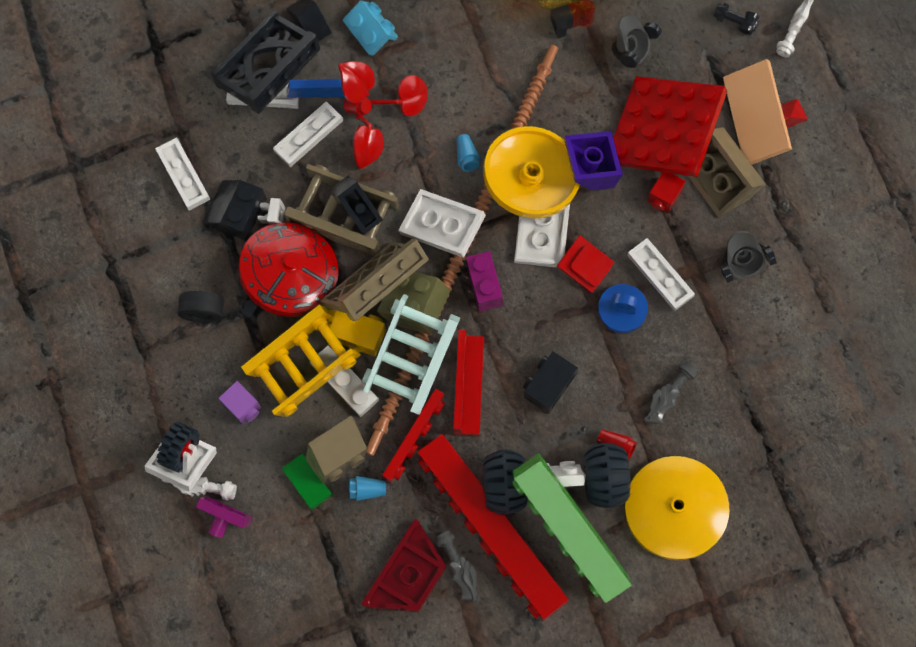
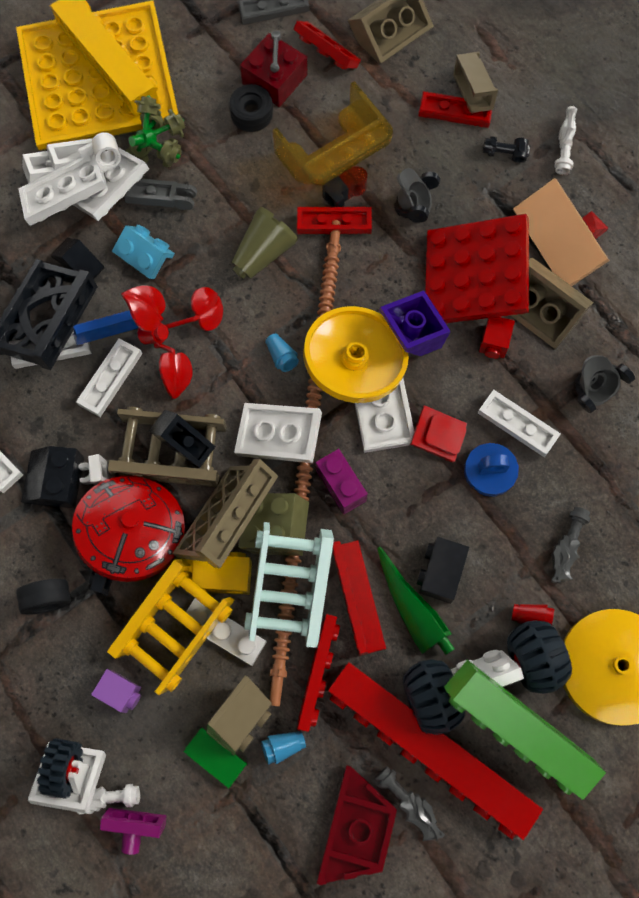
camera: 20 degrees left, 0 degrees up
none -> olive cone [231,206,298,279]
none -> red plate [297,207,372,234]
none -> green piece [377,547,455,655]

